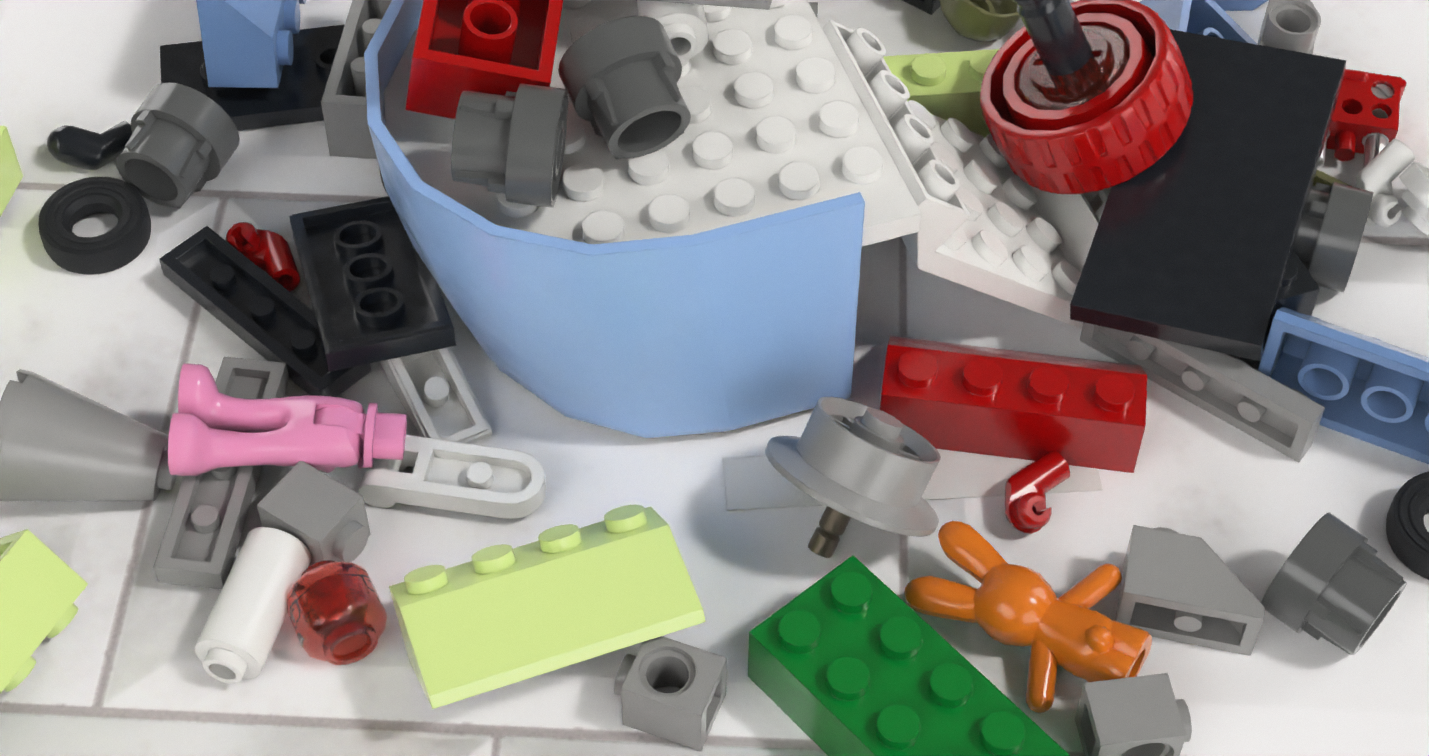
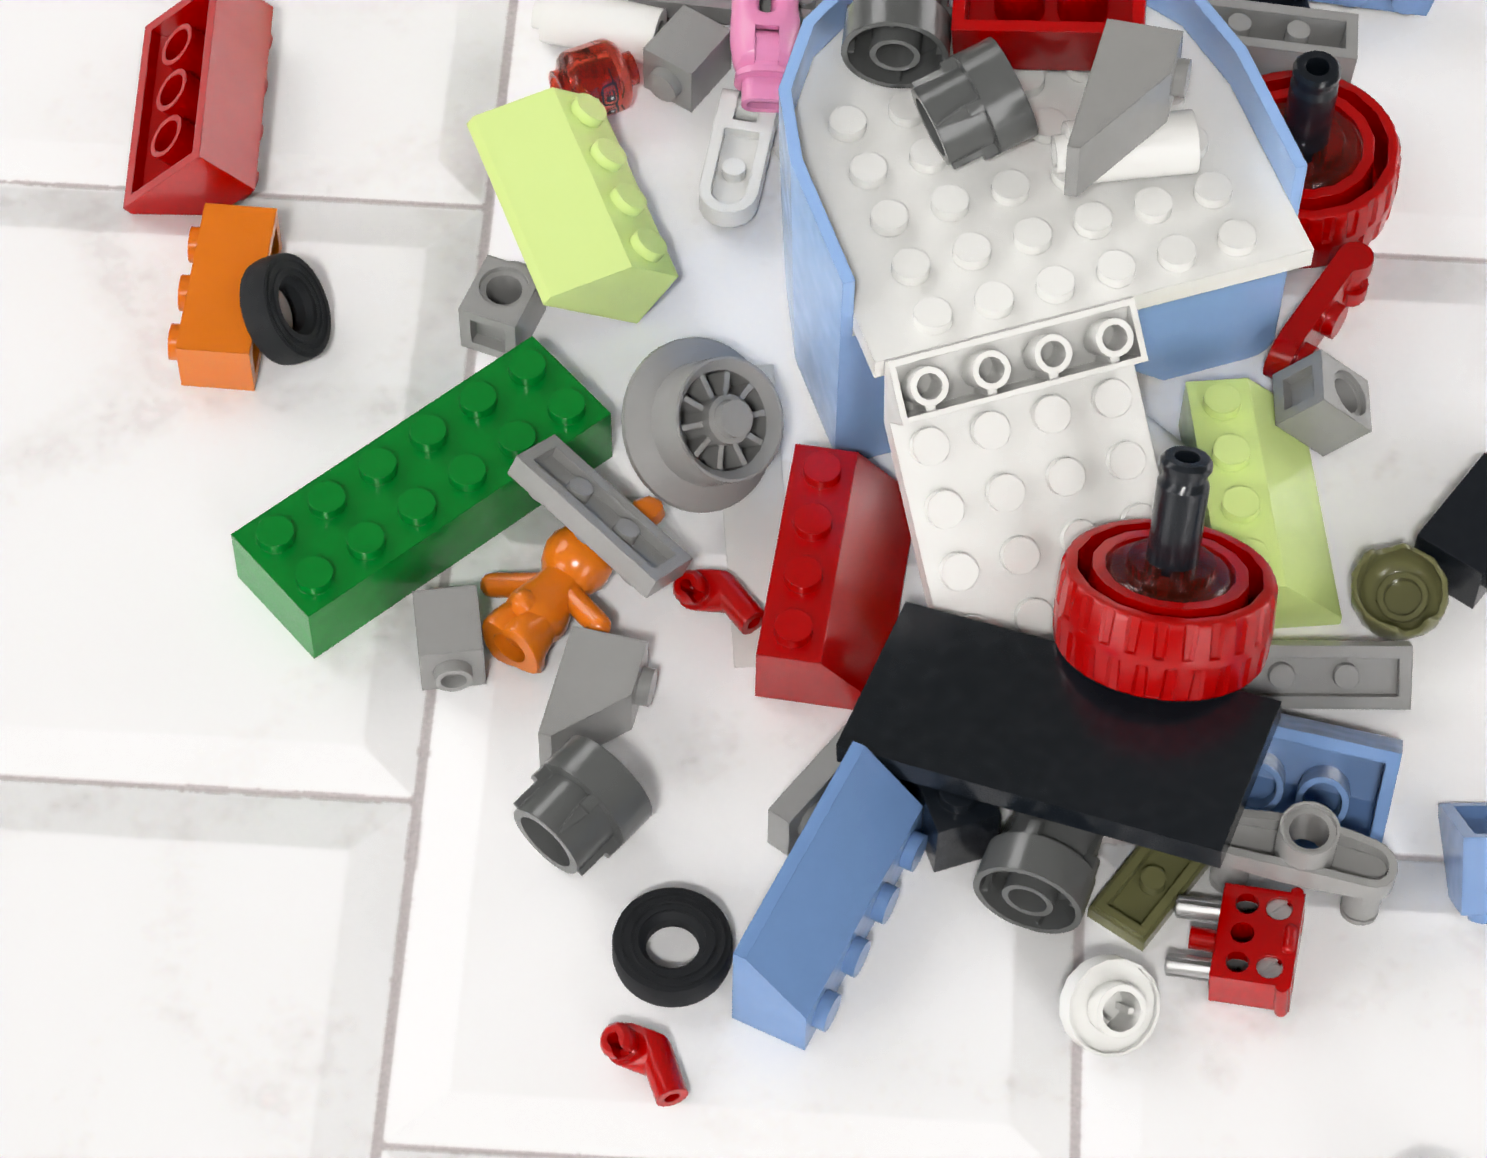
camera: 90 degrees right, 5 degrees up
white arm [1356,139,1415,227] -> none
none -> light grey plate [507,434,693,598]

